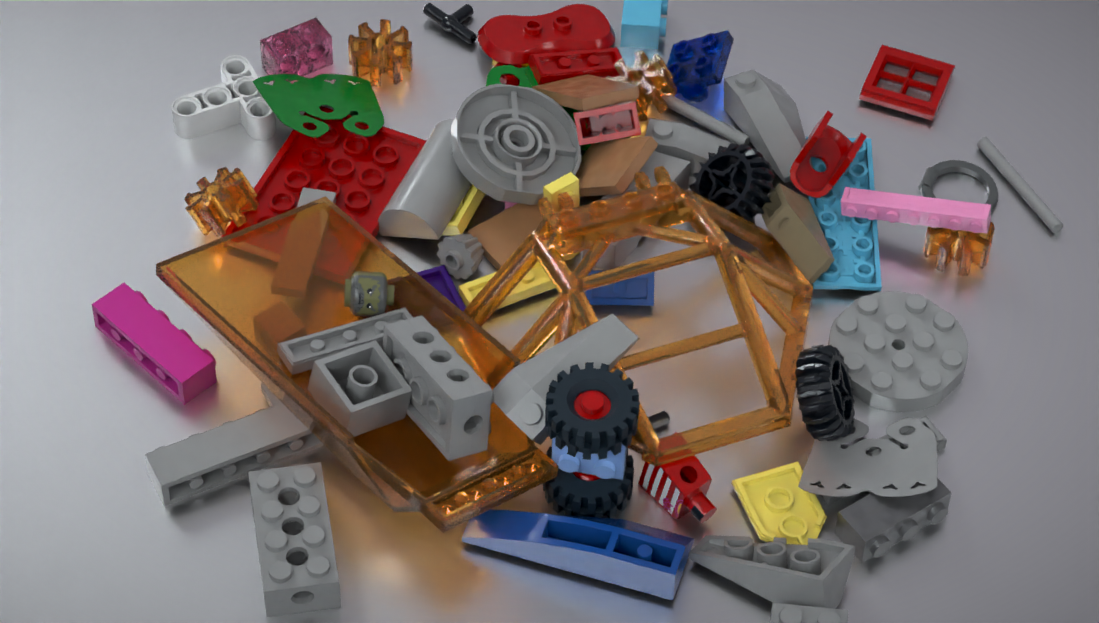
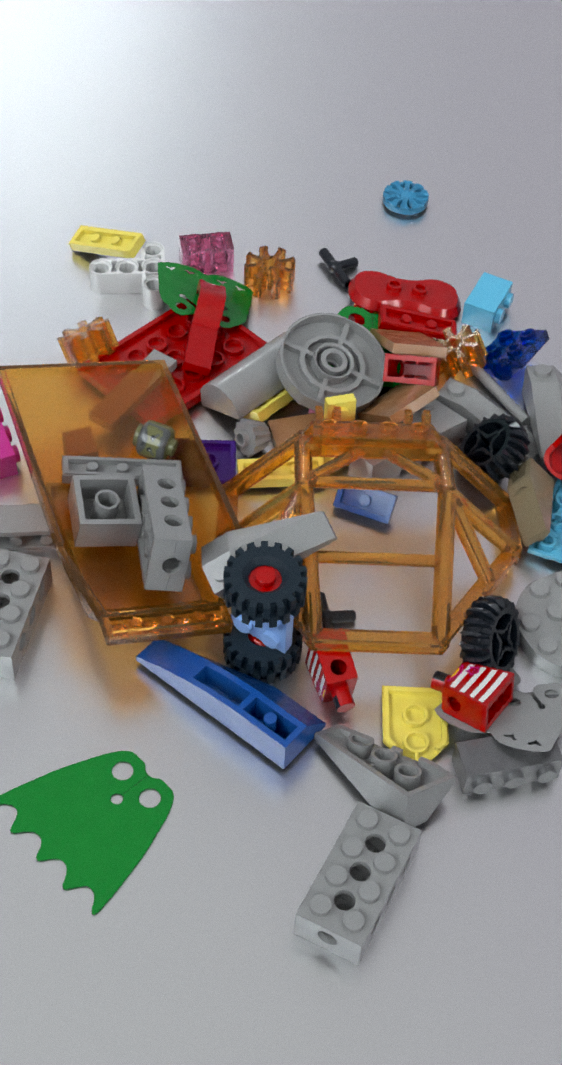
camera: 20 degrees right, 0 degrees up
none -> light yellow plate [68,225,146,258]
none -> red piece [181,279,226,377]
none -> red torso [431,662,515,733]

